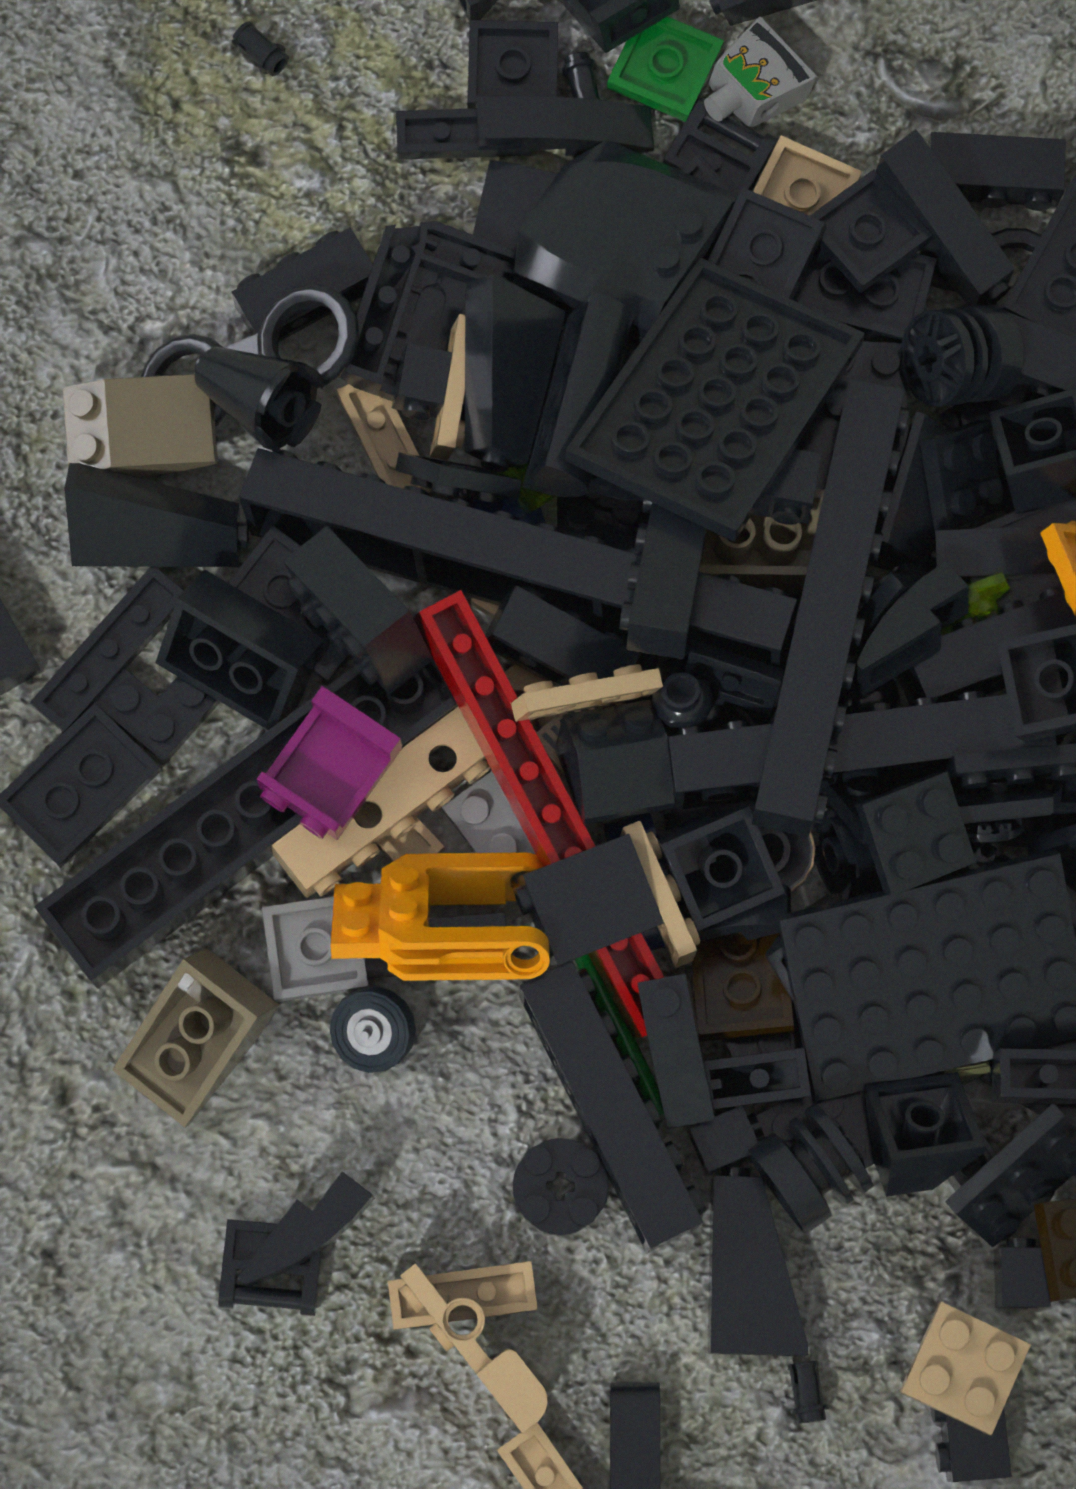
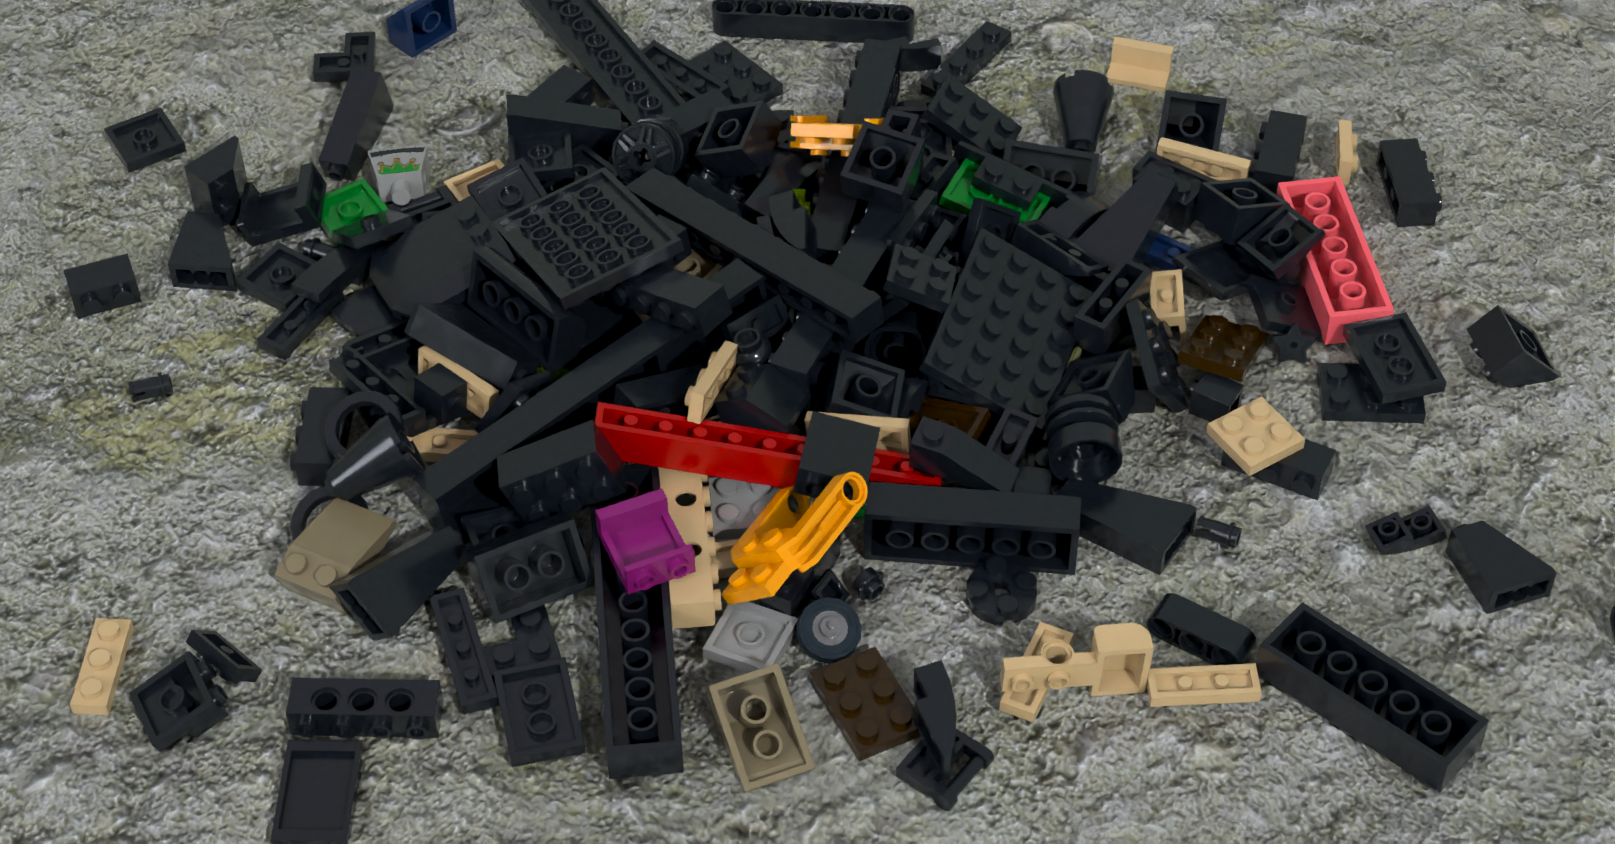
camera: 55 degrees left, 30 degrees down
none -> black plate [332,209,414,249]
none -> black slope [808,568,850,602]
none -> dark brown plate [810,647,921,761]
none -> black plate [852,567,885,600]

